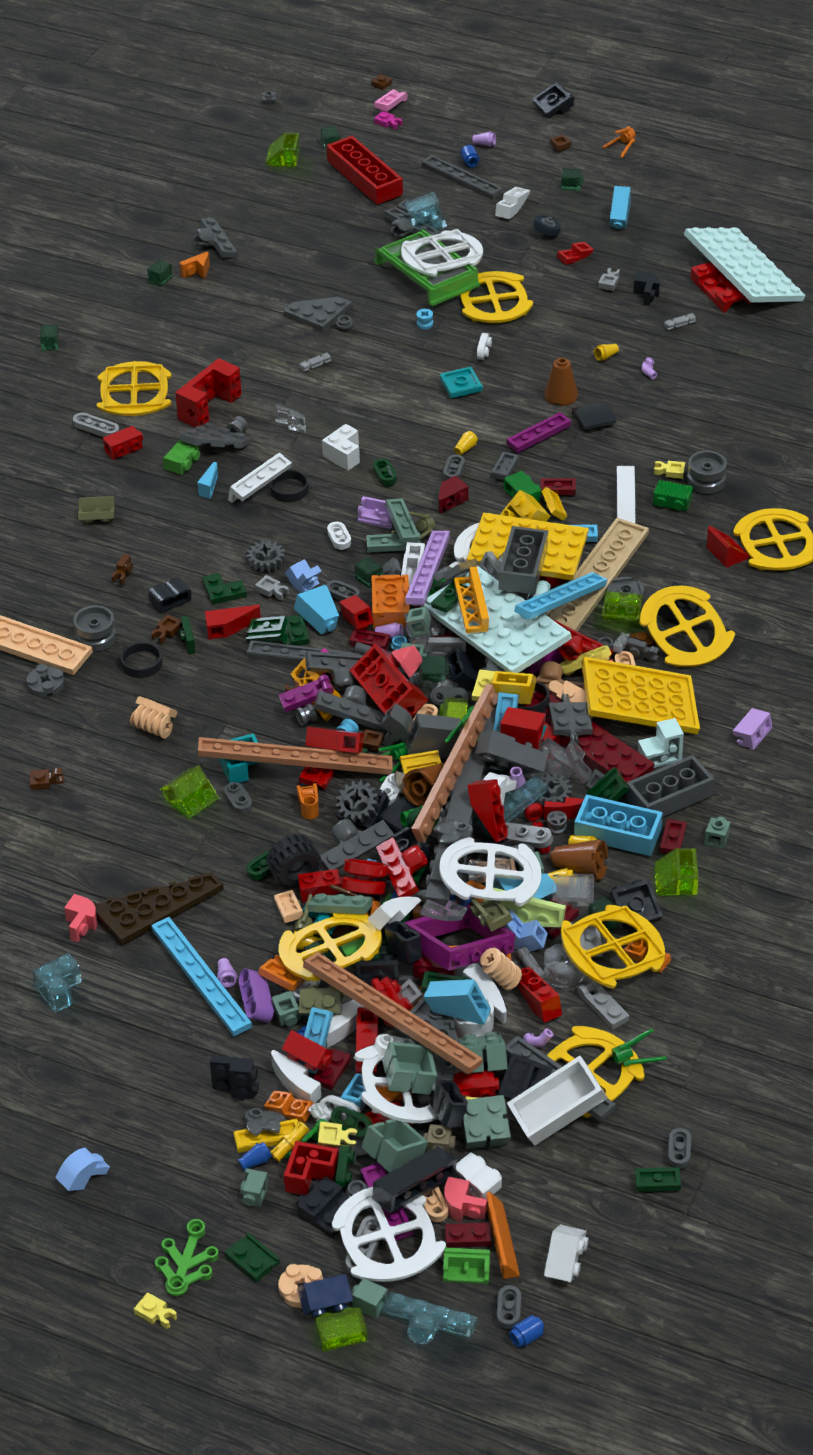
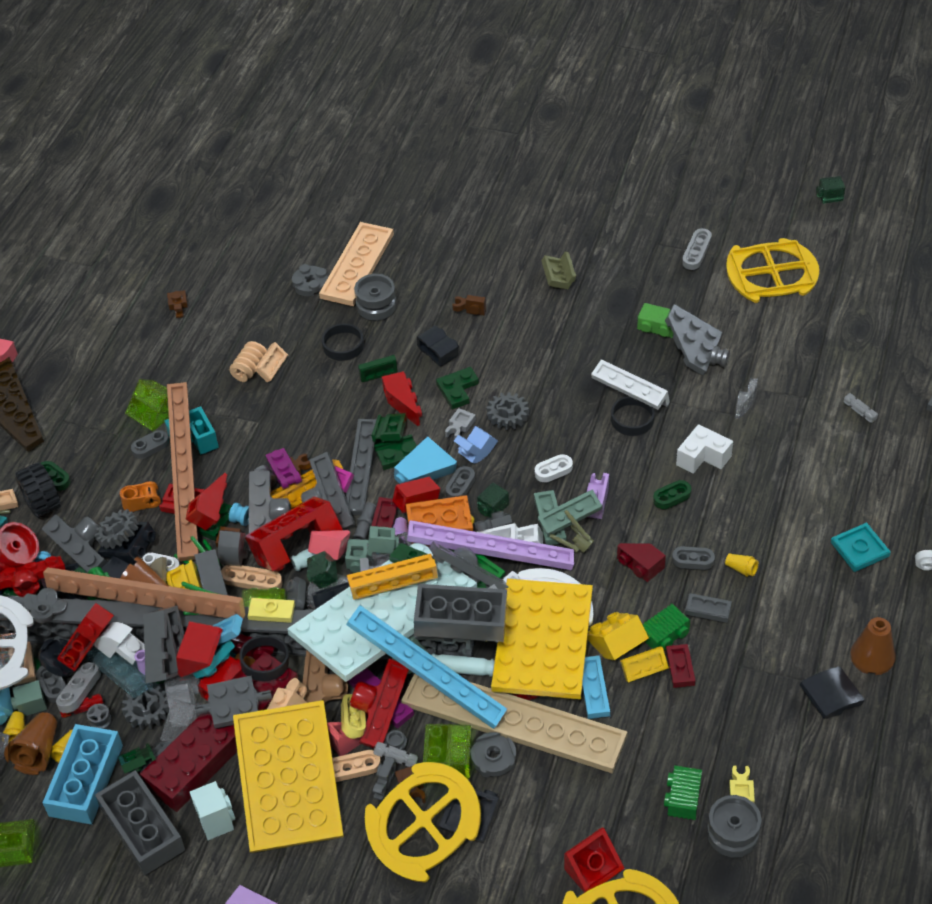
camera: 85 degrees right, 5 degrees up
red brick [103,426,143,460] -> none
reddish brown plate [151,614,182,643] -> none
red plate [175,358,242,428] -> none
medium azure slope [197,462,218,499] -> none
red brick [298,869,342,903] -> none
yellow slope [491,671,536,704] -> none
magenta plate [507,412,571,453] -> none
red tile [524,803,544,821] -> none
red slope [544,797,584,820] -> none
white slope [617,466,635,523] -> none
dark red plate [660,819,687,856] -> none
sand green brick [704,817,731,849] -> none

